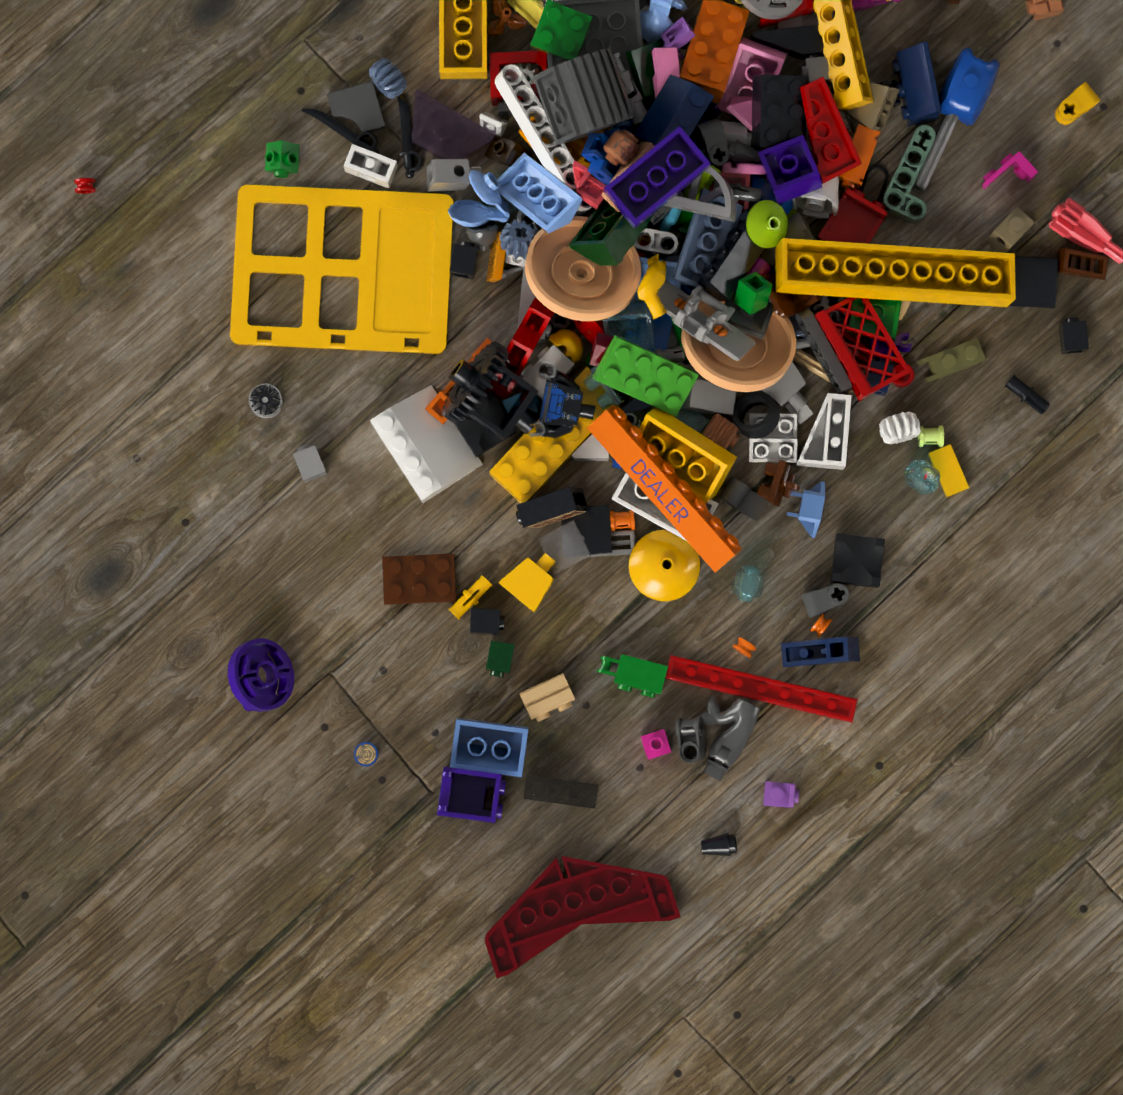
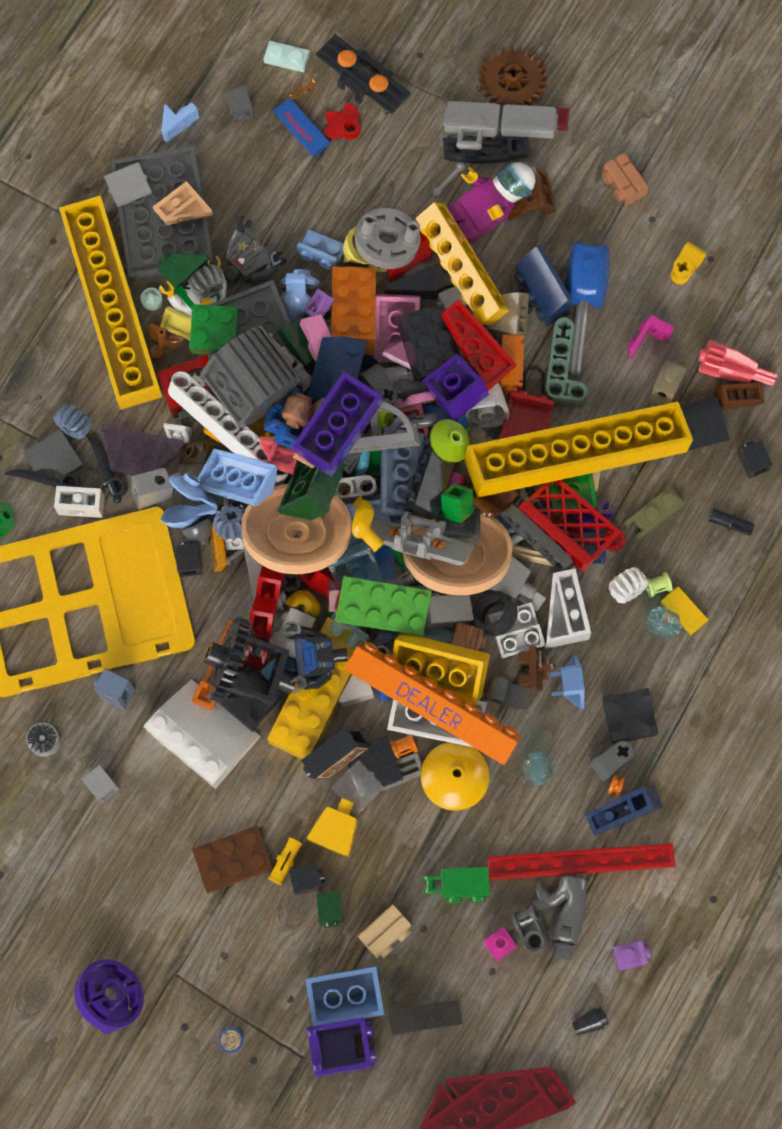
camera: 10 degrees left, 10 degrees down
orange bush [733,637,757,658] -> none
none -> sand blue brick [93,669,135,710]

